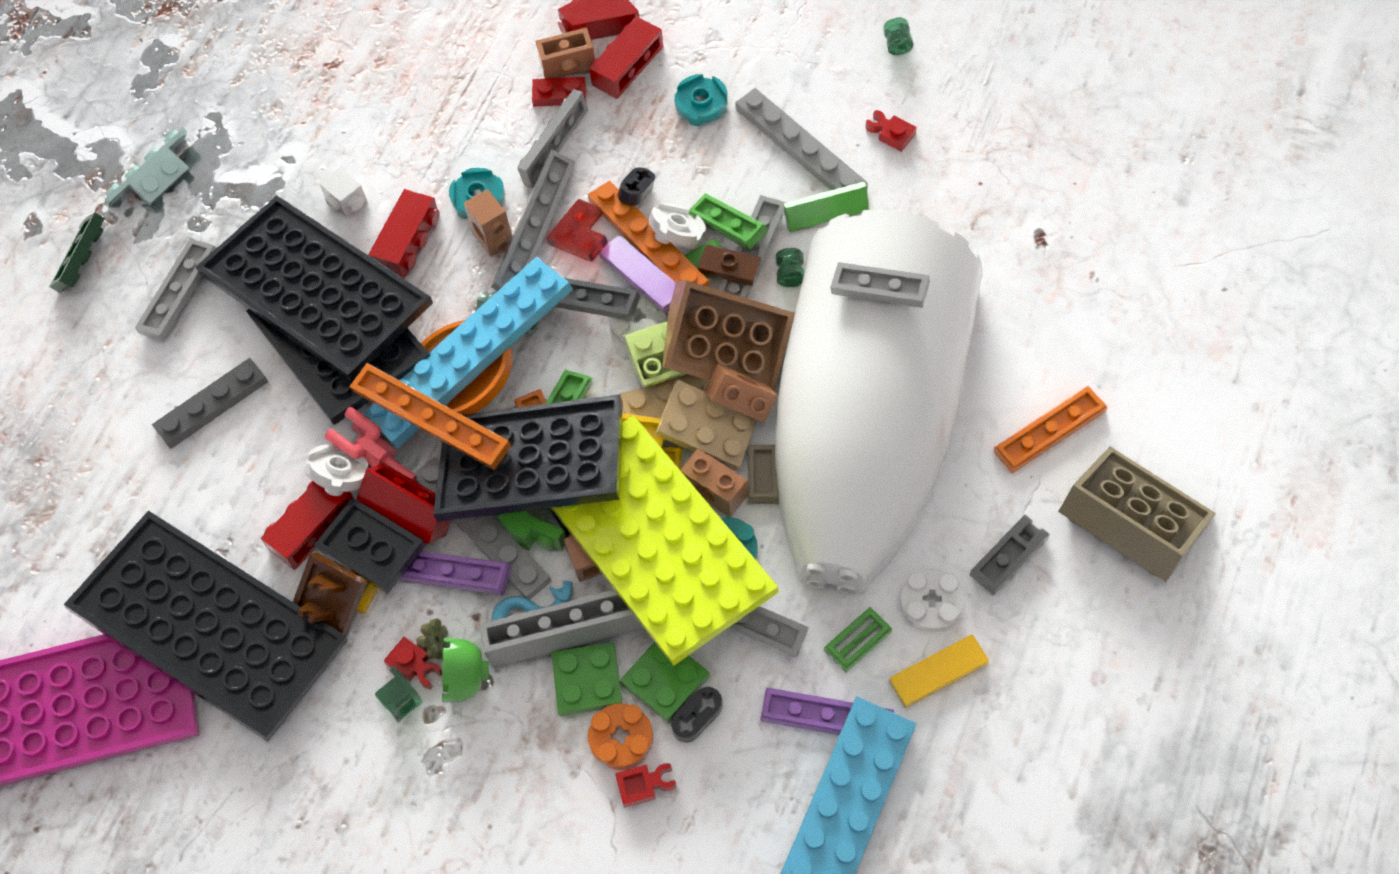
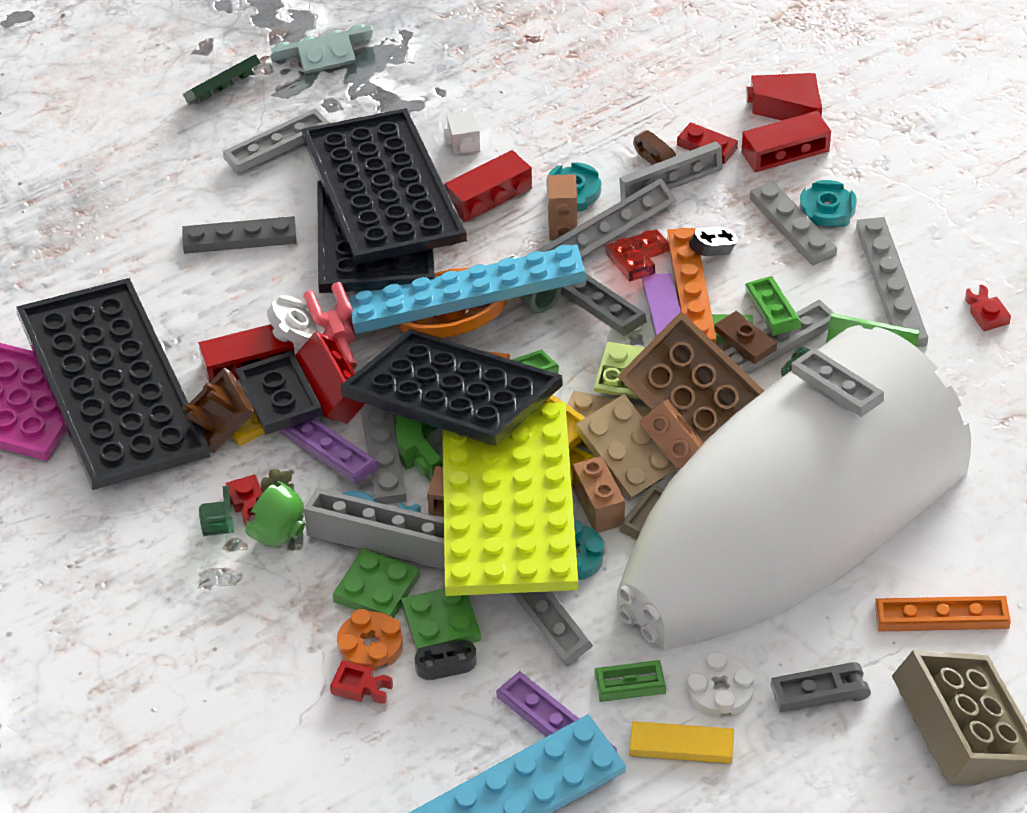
camera: 30 degrees right, 15 degrees down
orange plate [350,363,512,470] -> none
nougat brick [535,28,595,78] -> none
white plate [649,203,705,249] -> none
none -> reddish brown beam [633,130,676,165]
none -> light grey plate [750,181,837,266]

